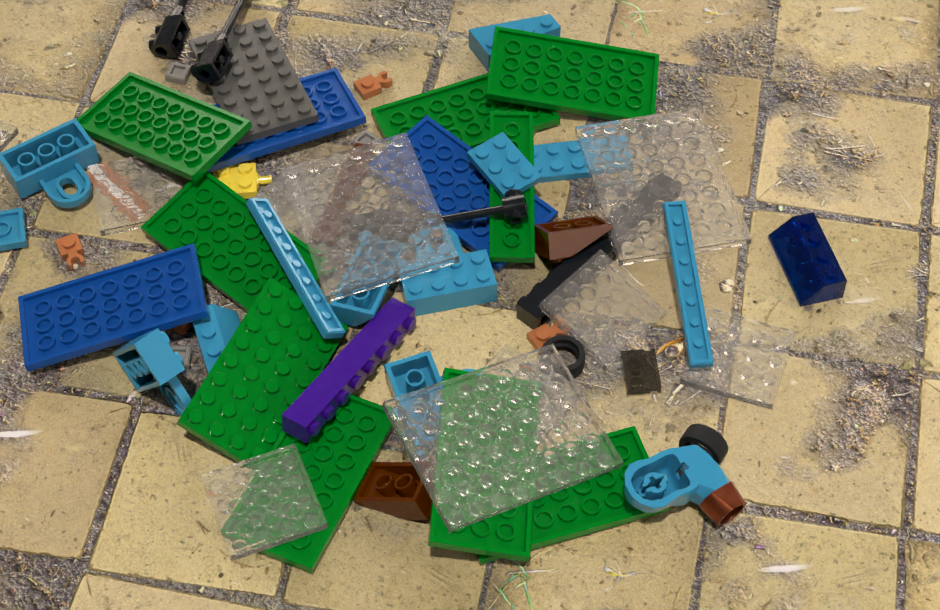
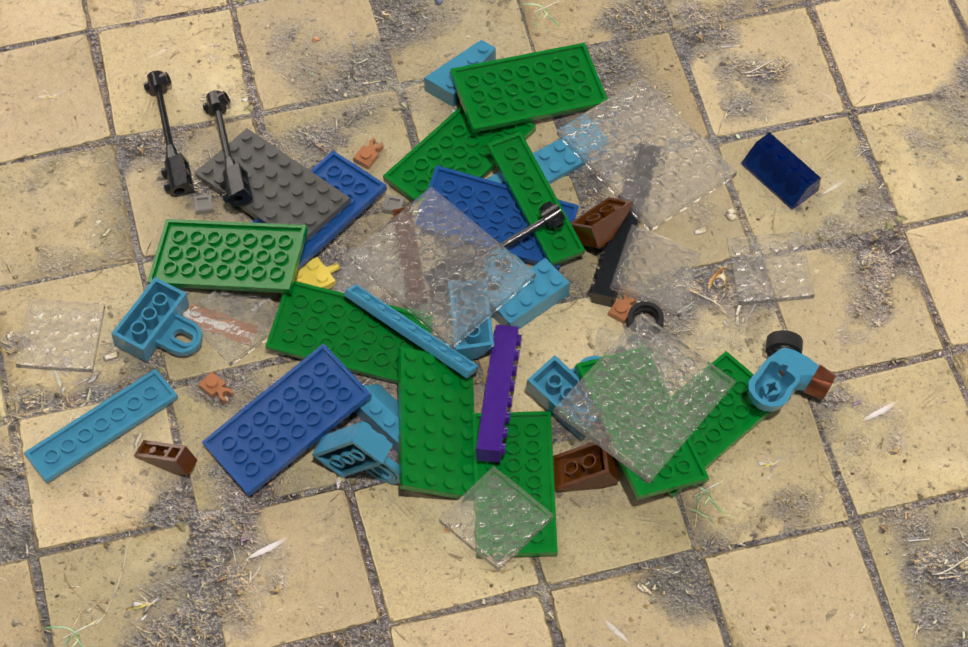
camera: 25 degrees left, 5 degrees up
dark azure plate [467,132,542,198] -> none
clear smoke plate [620,348,662,395] -> none
dark azure tile [662,201,714,369] -> none

